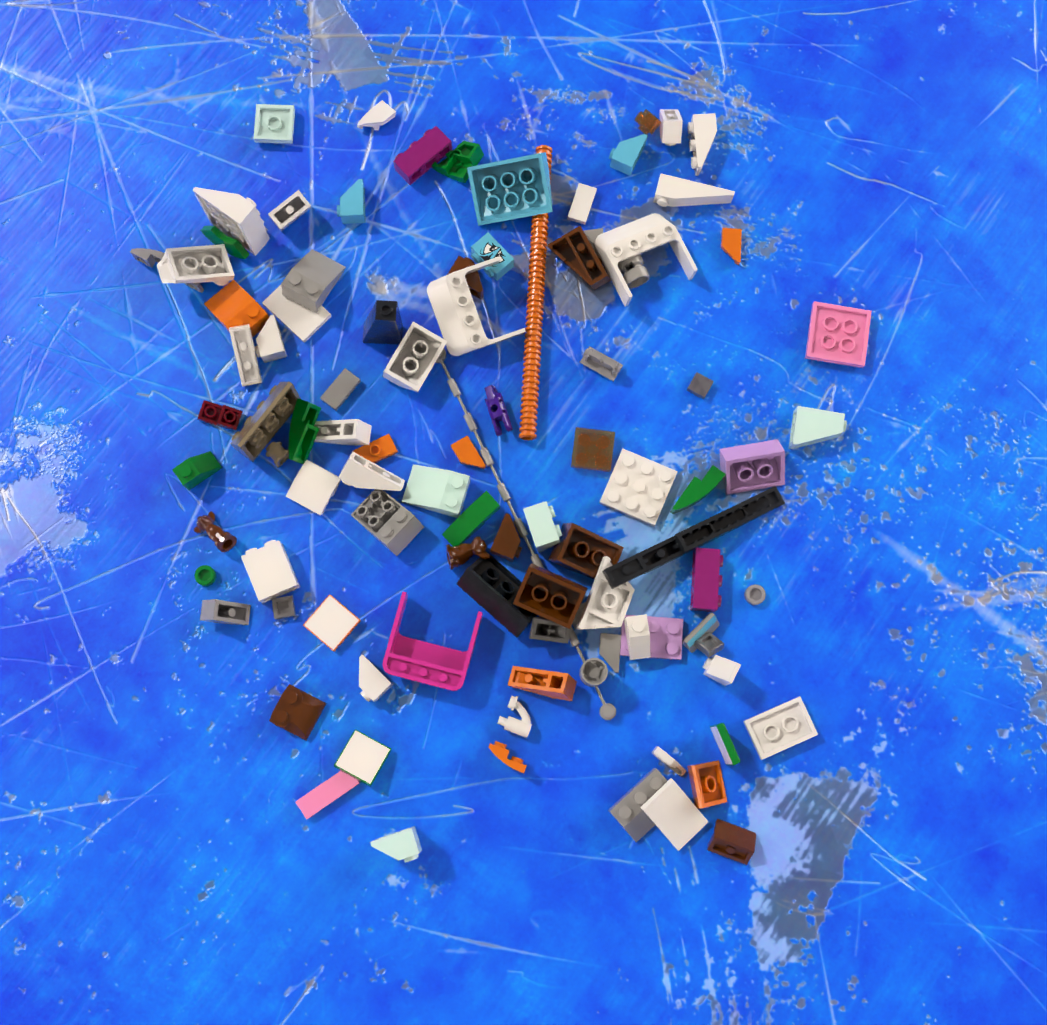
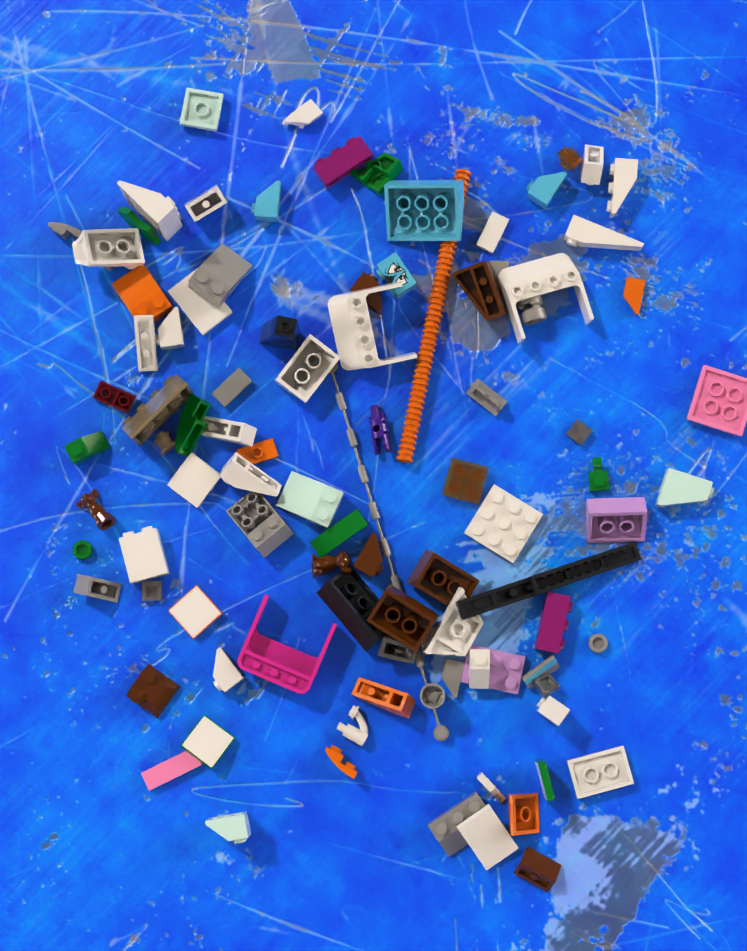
camera: 15 degrees right, 5 degrees up
orange tile [451,435,486,469] -> none
light aqua slope [523,501,562,553] -> none
green slope [670,465,726,514] -> none
none -> green plate [588,457,609,492]

